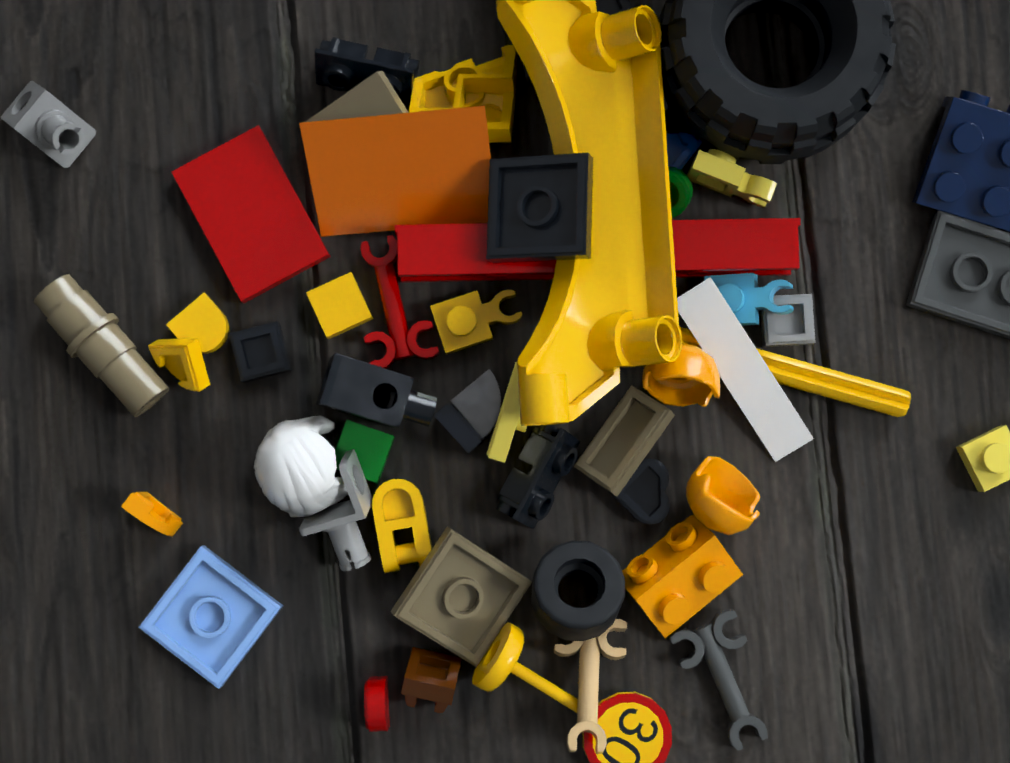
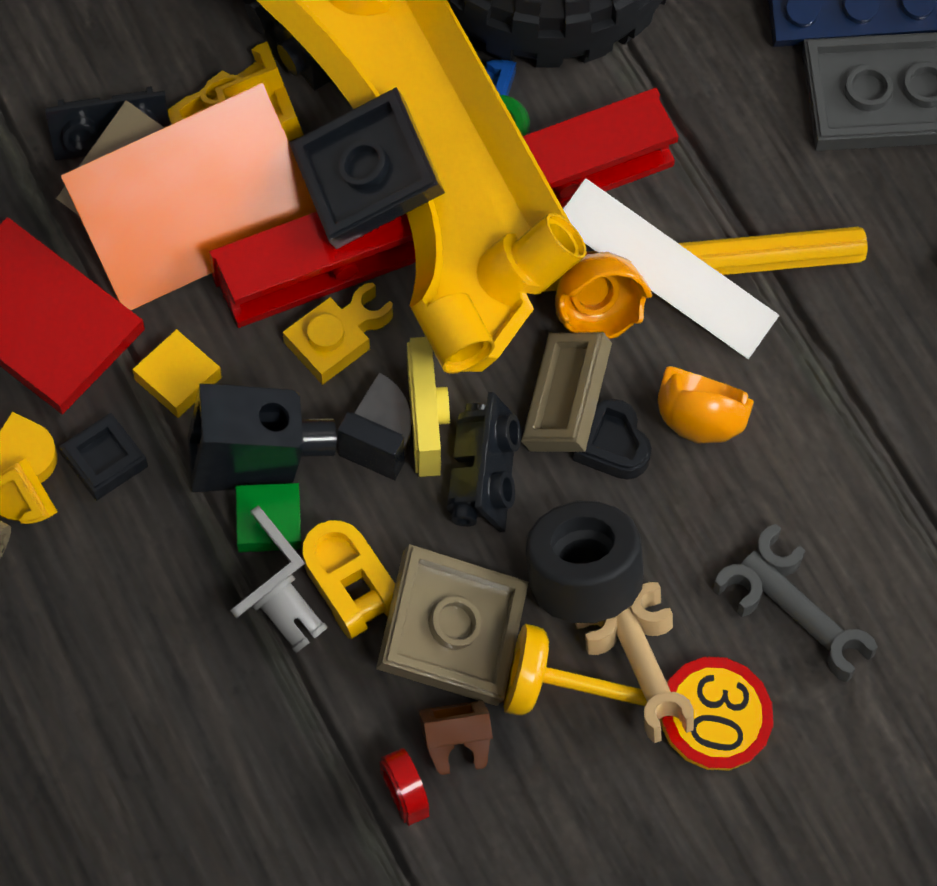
camera: 20 degrees left, 20 degrees down
light orange tile [121,492,183,537] -> none
light blue tile [138,545,283,689] -> none
white hair [254,416,356,517] -> none
red bar [360,235,440,369] -> none
light orange bracket [622,515,743,639] -> none
light yellow plate [687,149,777,208] -> none
medium azure plate [704,273,794,326] -> none
light grey tile [760,294,815,347] -> none

